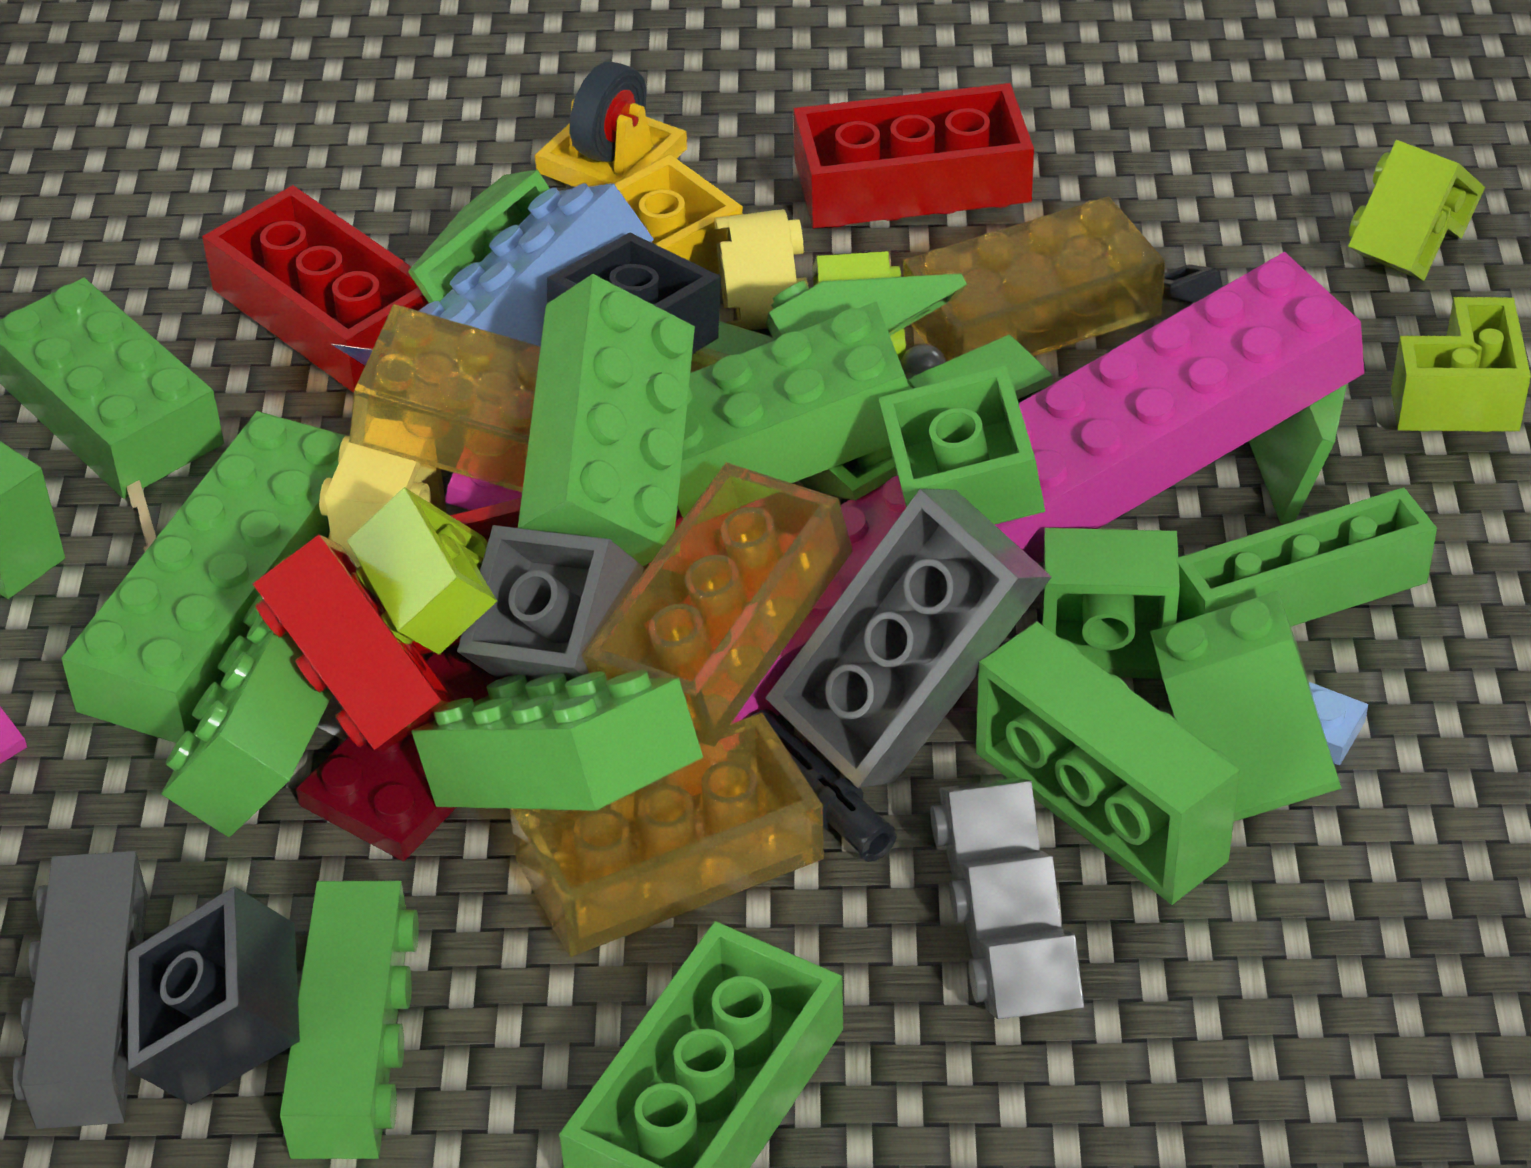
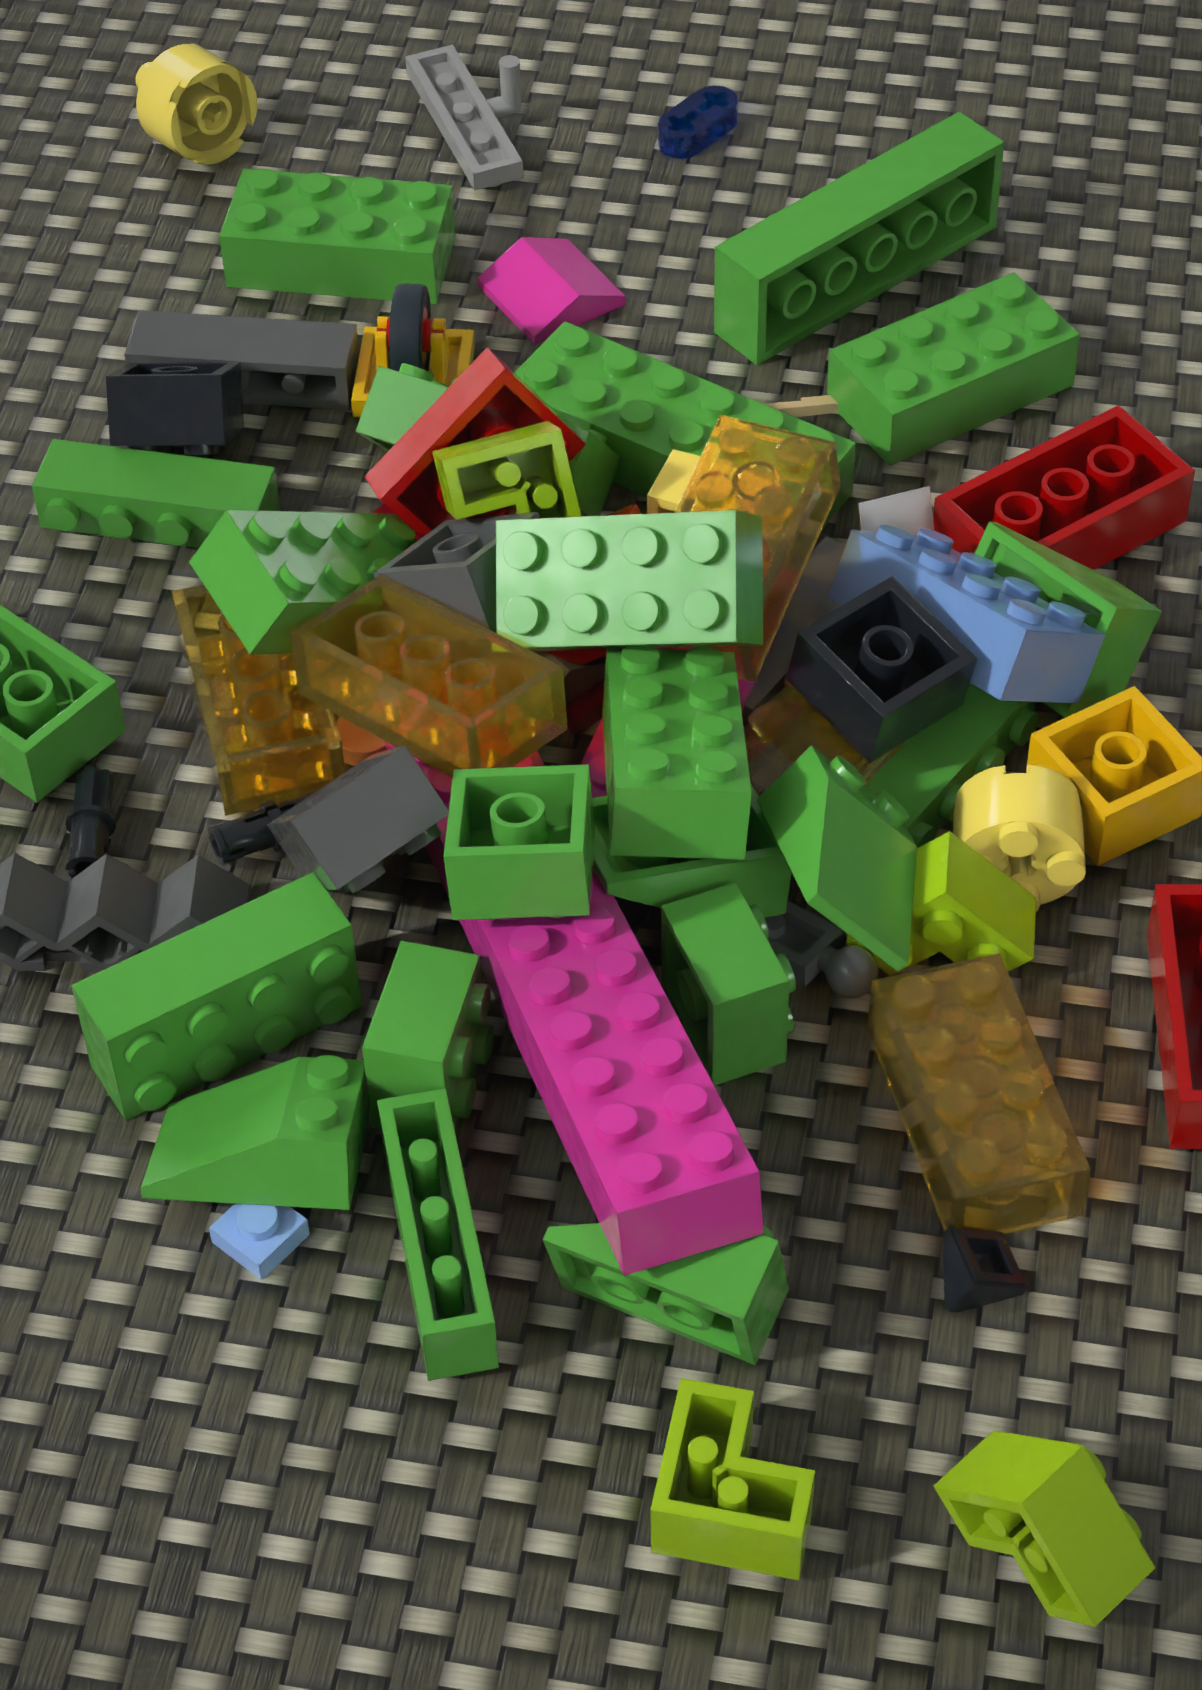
camera: 100 degrees right, 5 degrees up
none -> black axle [65,765,116,878]
none -> plate [351,283,475,417]

